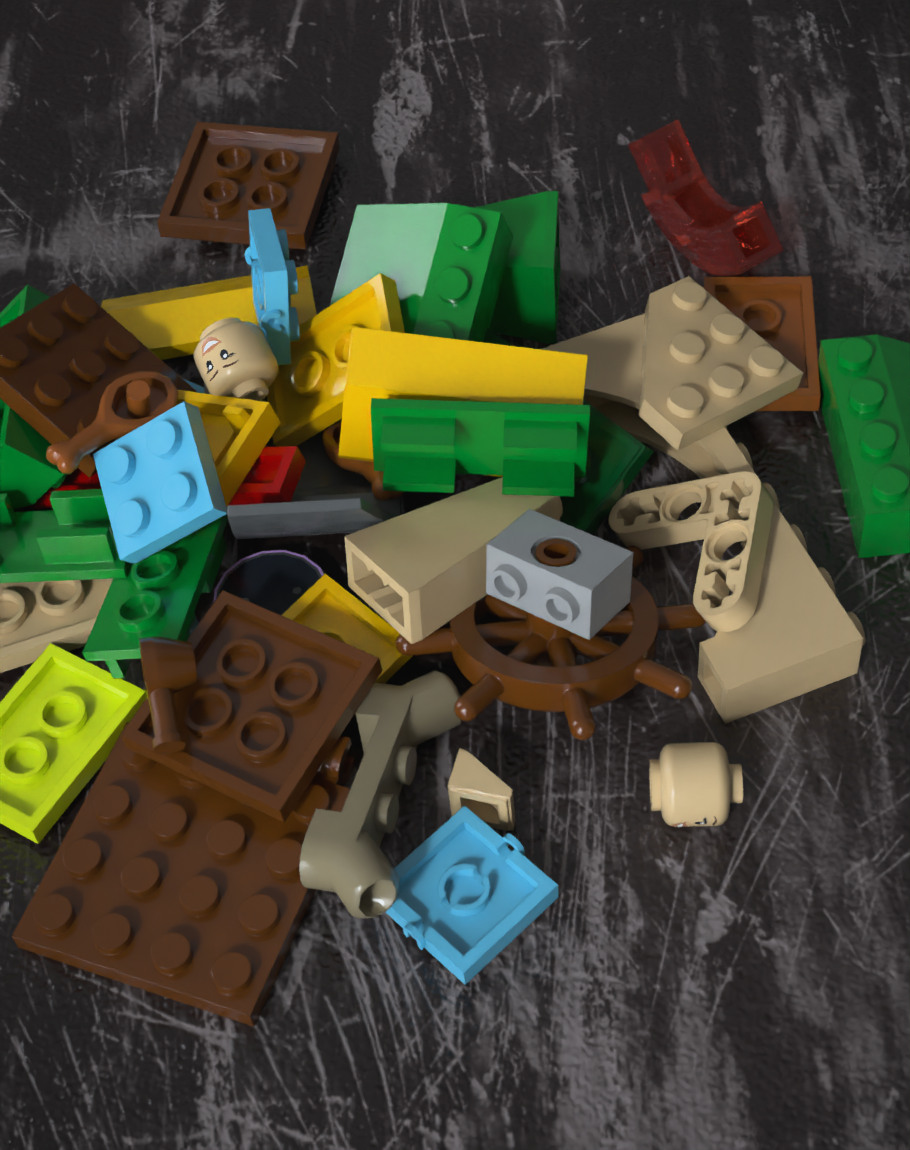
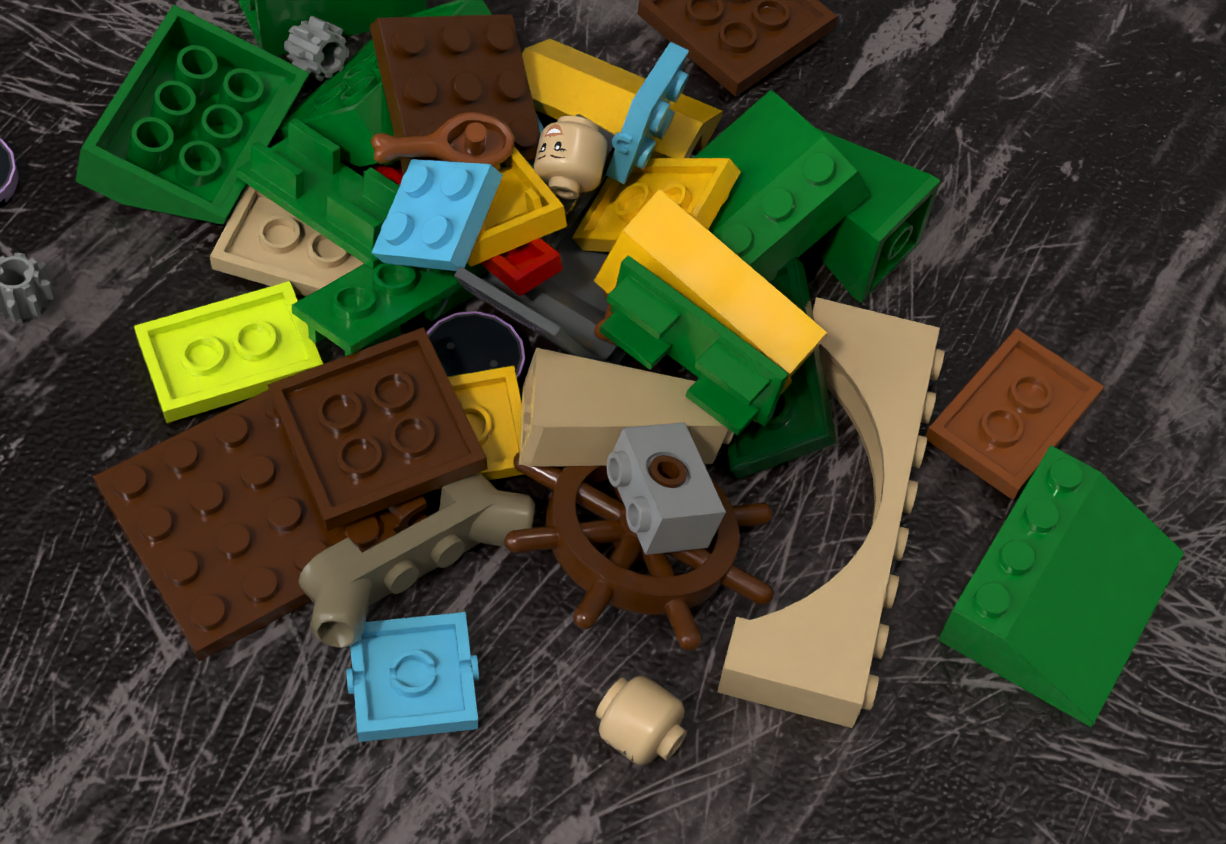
camera: 25 degrees right, 5 degrees up
reddish brown bar [139,636,197,754] -> none
tan slope [448,749,516,831] -> none
tan beam [609,471,774,632] -> none
clear red arch [628,120,783,277] -> none
tan plate [639,276,803,451] -> none

